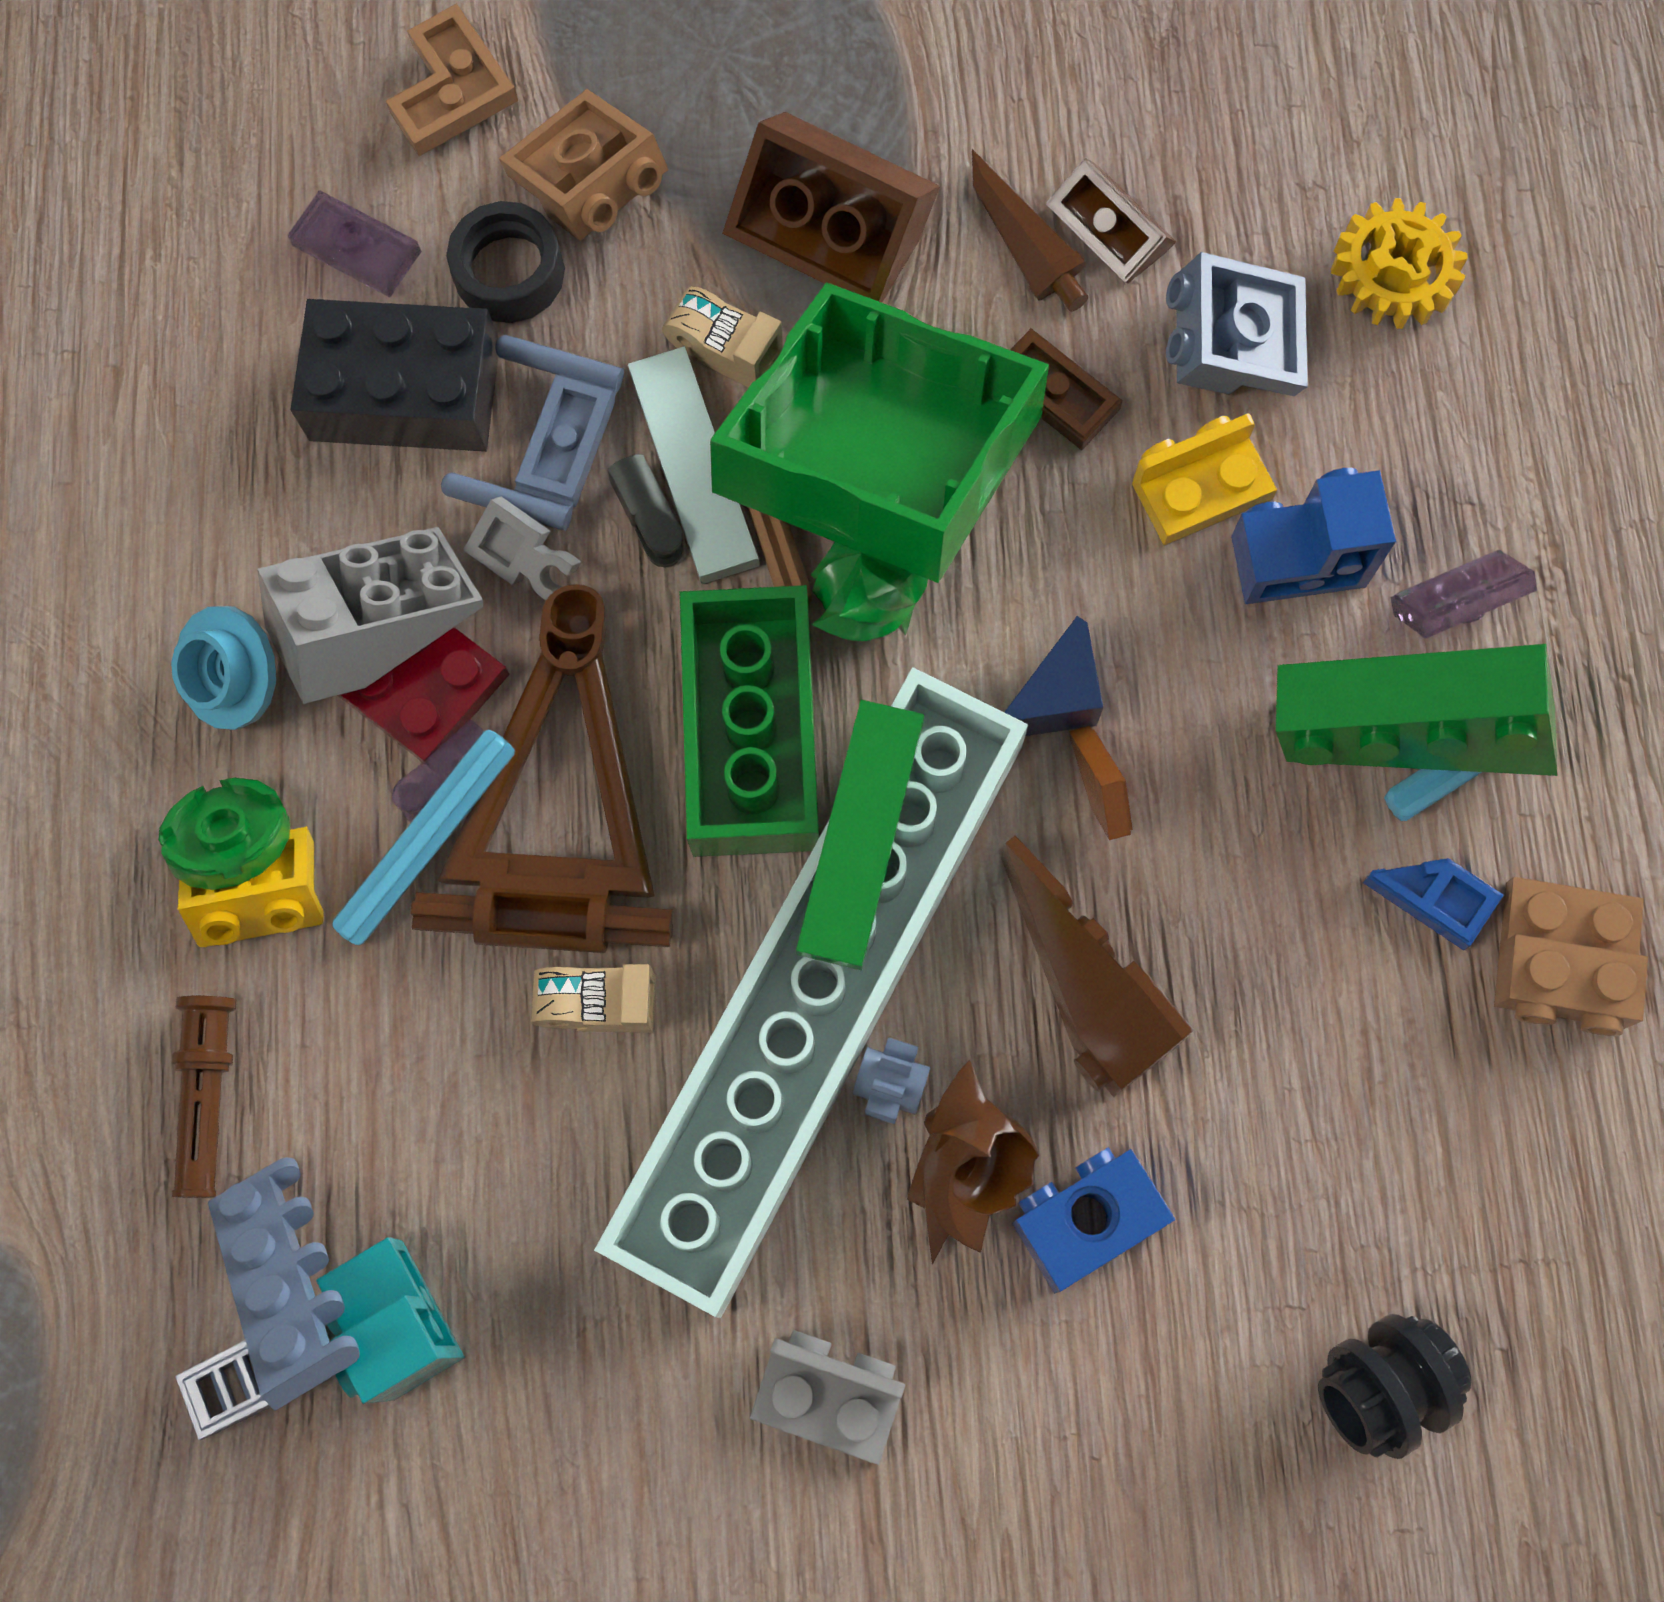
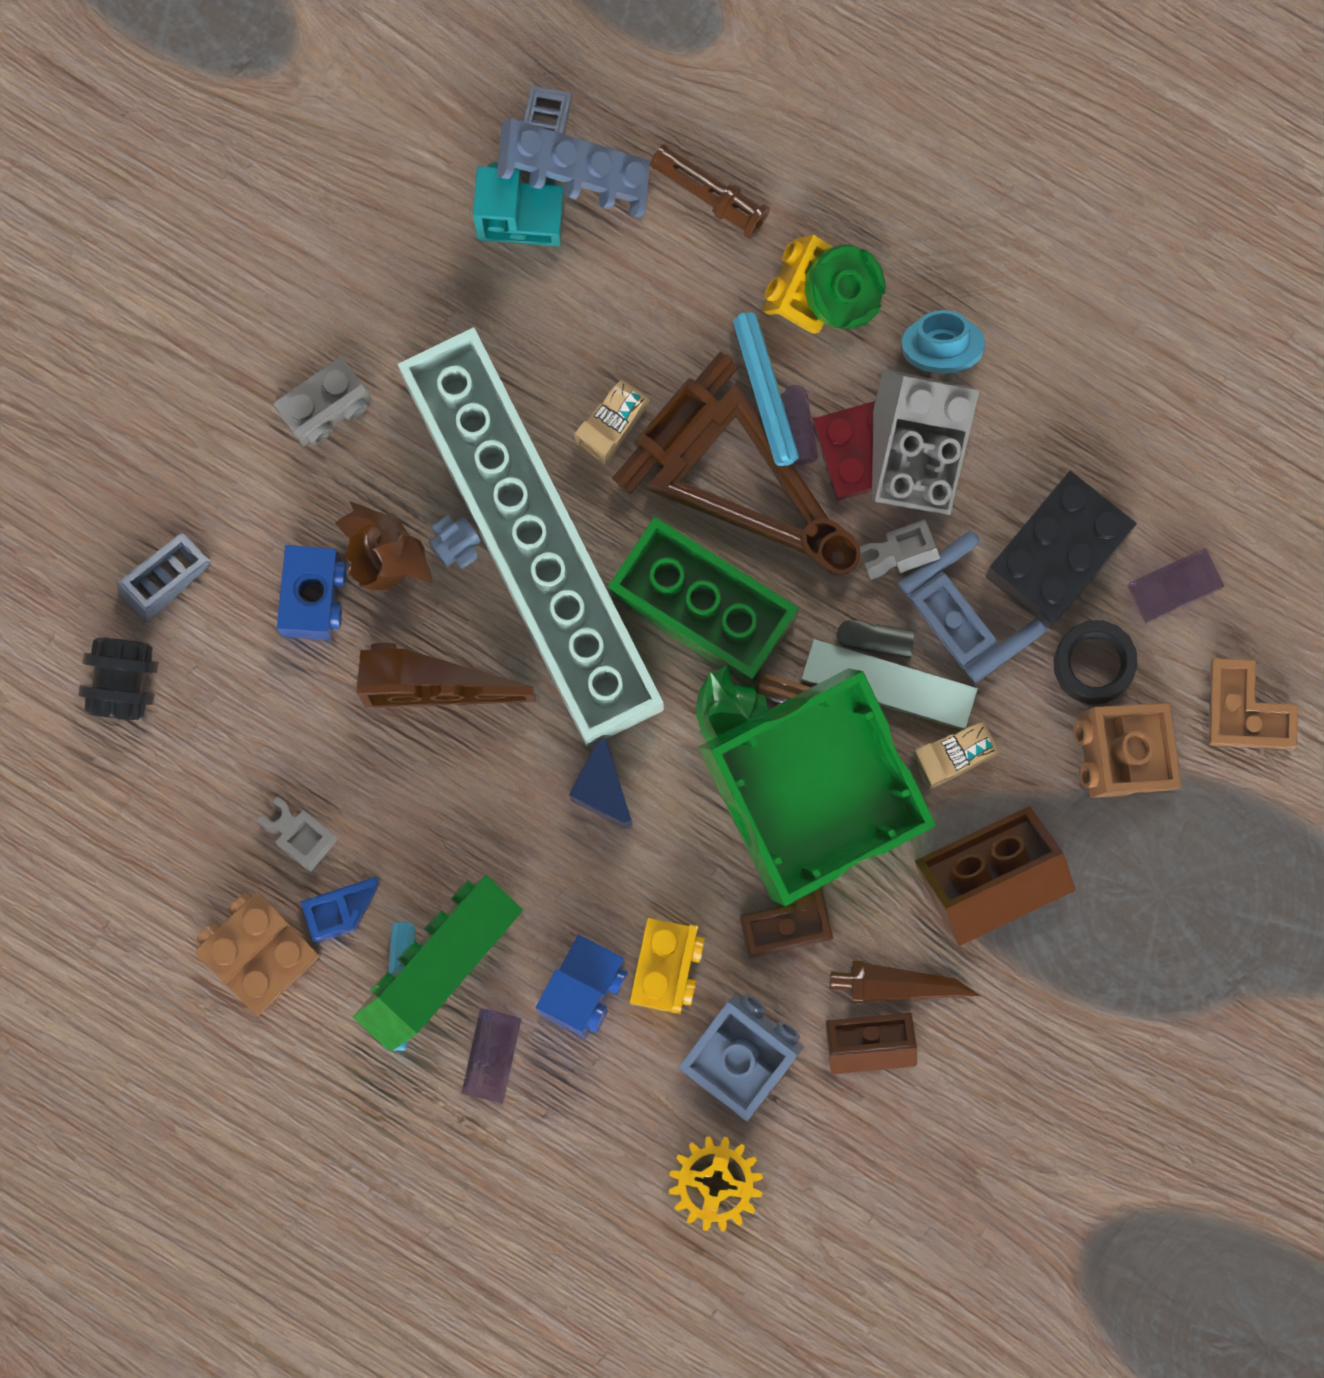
camera: 125 degrees right, 5 degrees up
green tile [796,699,925,971] -> none
dark orange tile [1069,726,1133,840] -> none
none -> sand blue slope [118,532,211,623]
none -> light grey plate [257,796,338,872]

